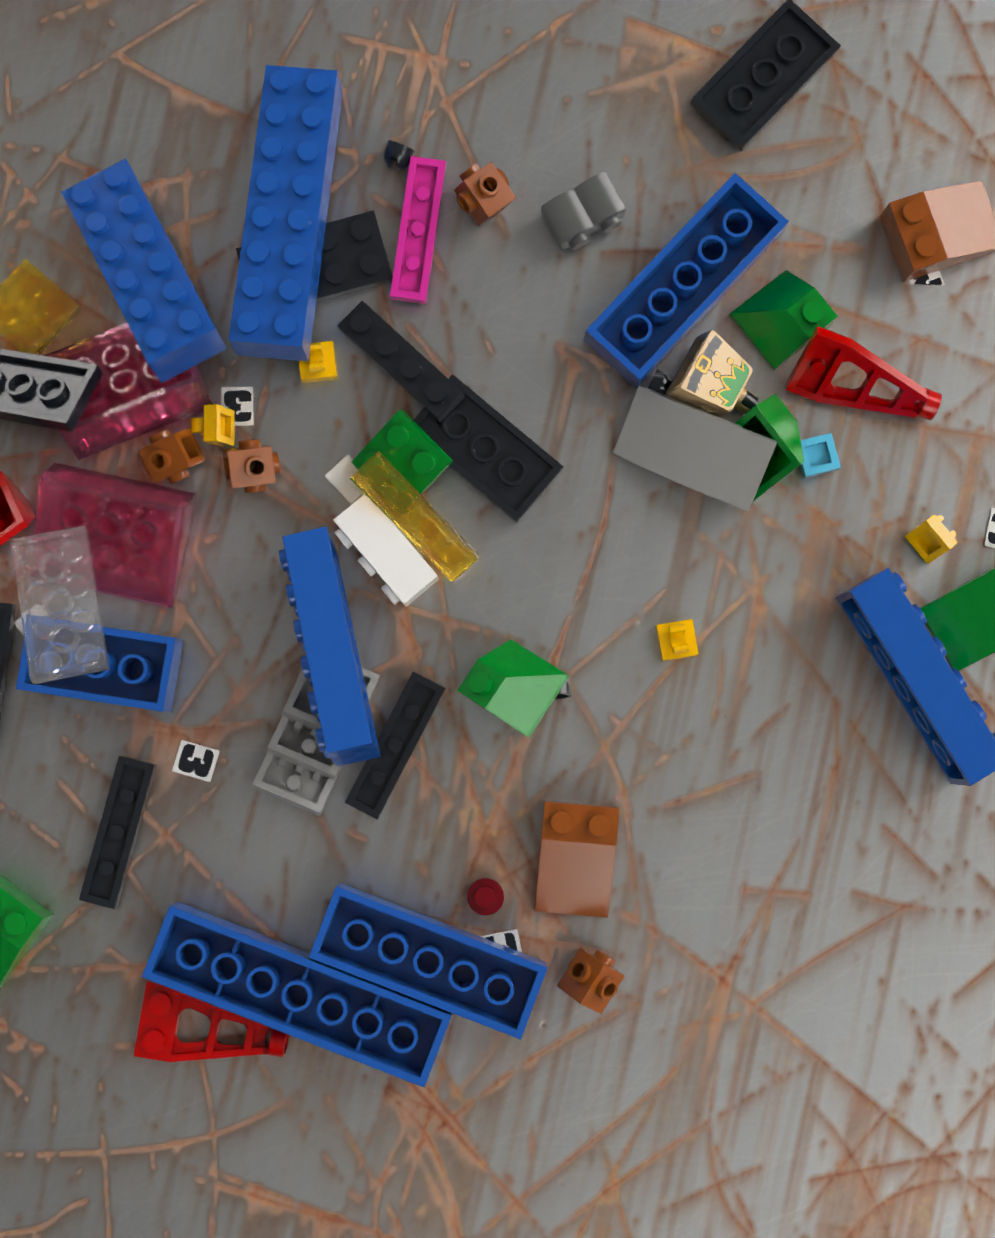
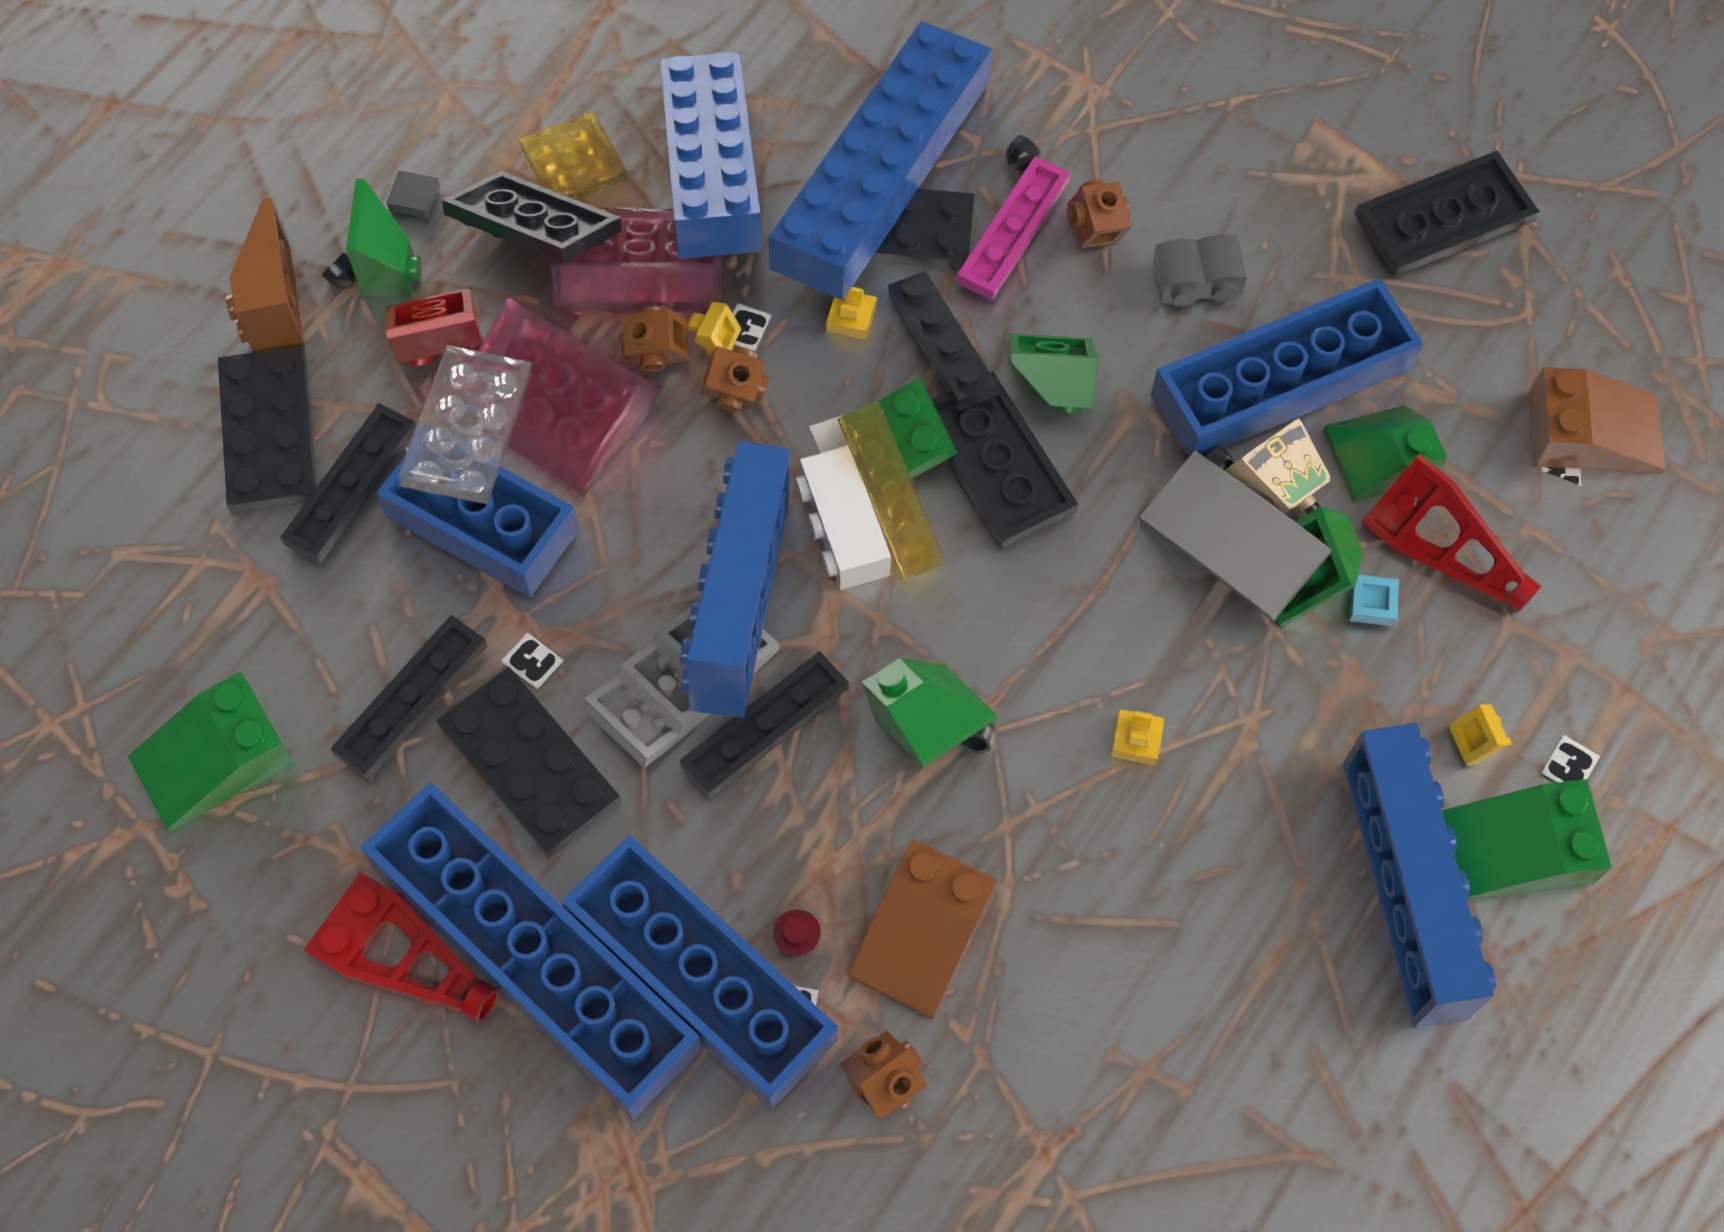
camera: 20 degrees right, 20 degrees down
none -> black plate [436,667,622,859]
none -> green slope [1008,333,1098,413]

